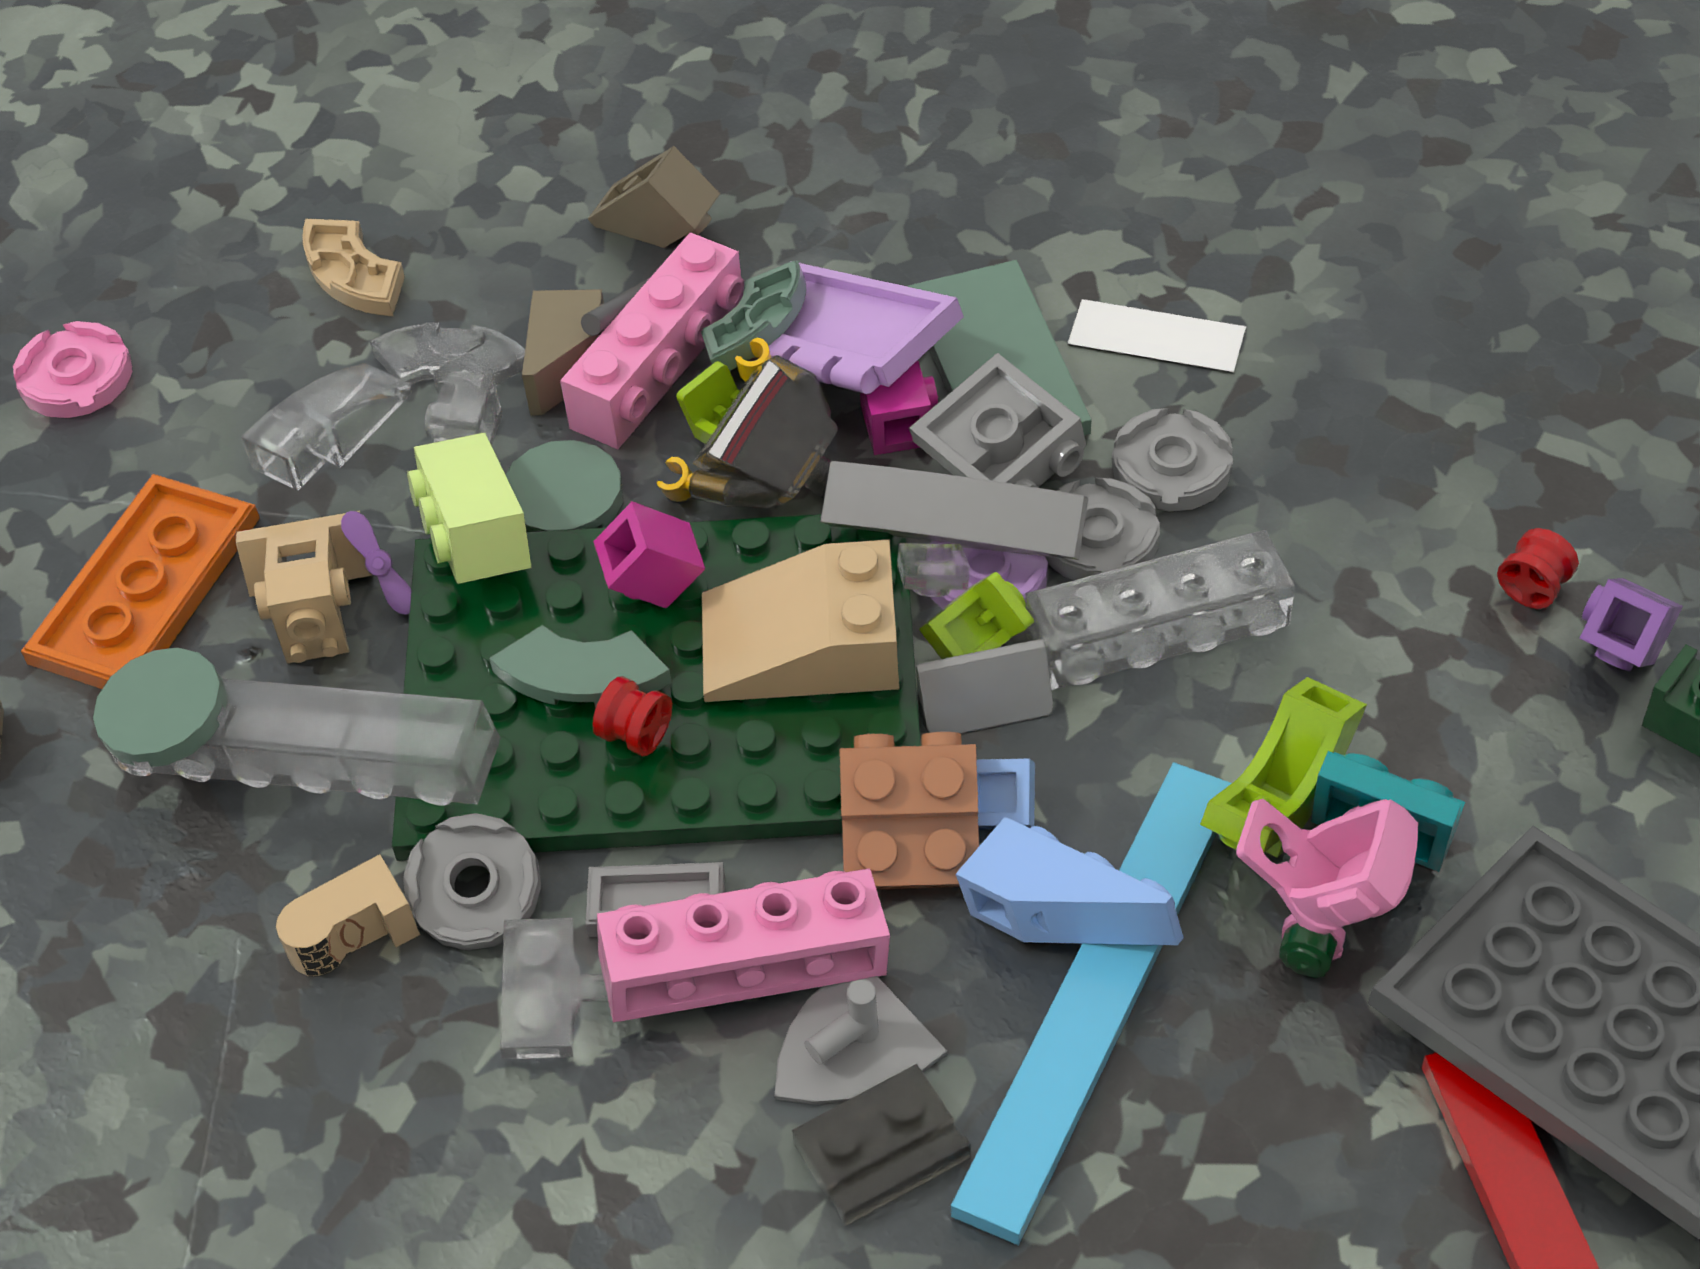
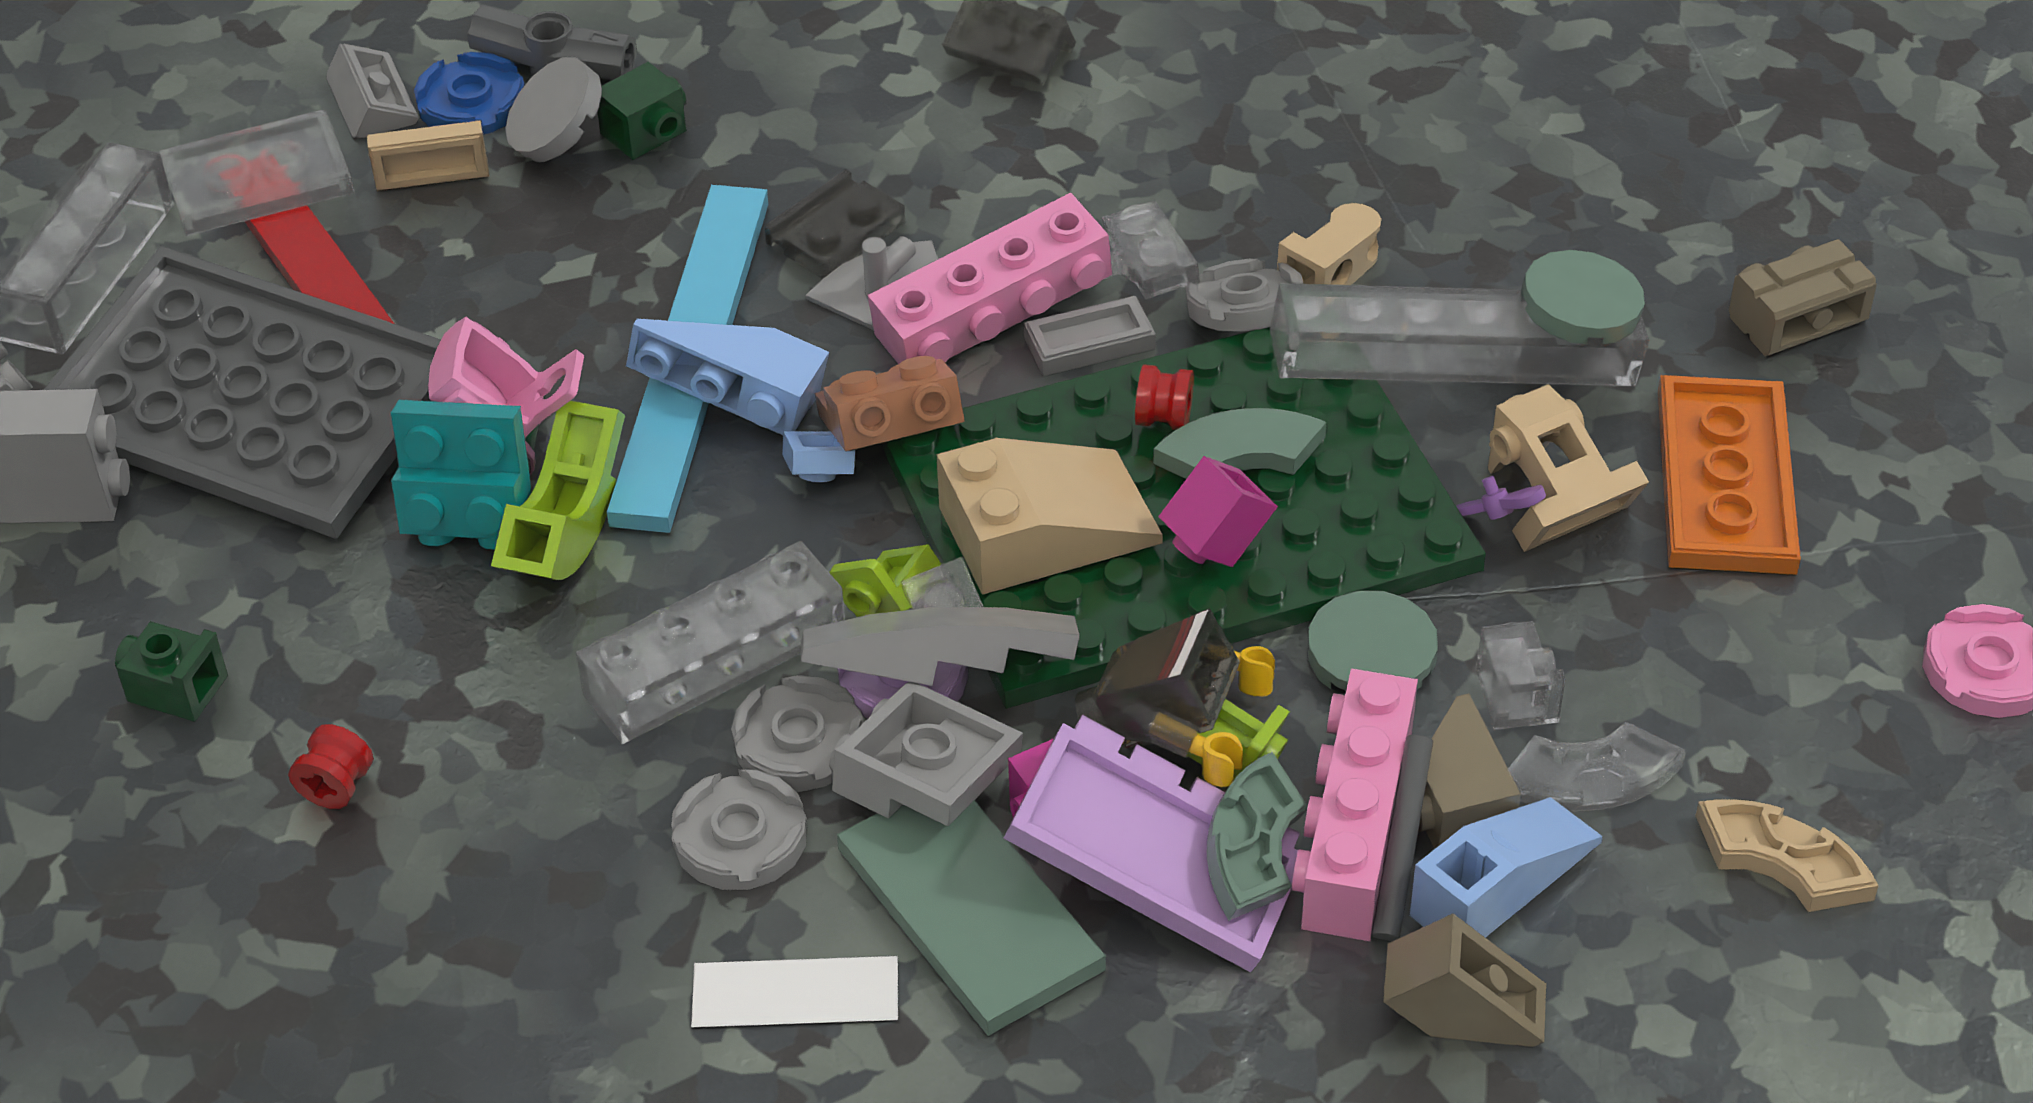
camera: 160 degrees right, 5 degrees down
clear slope [241,363,413,491] -> none
yellowish green brick [407,432,532,584] -> none
light grey slope [916,639,1053,734] -> none
medium lavender brick [1580,578,1683,671] -> none
none -> light blue slope [1410,797,1603,938]

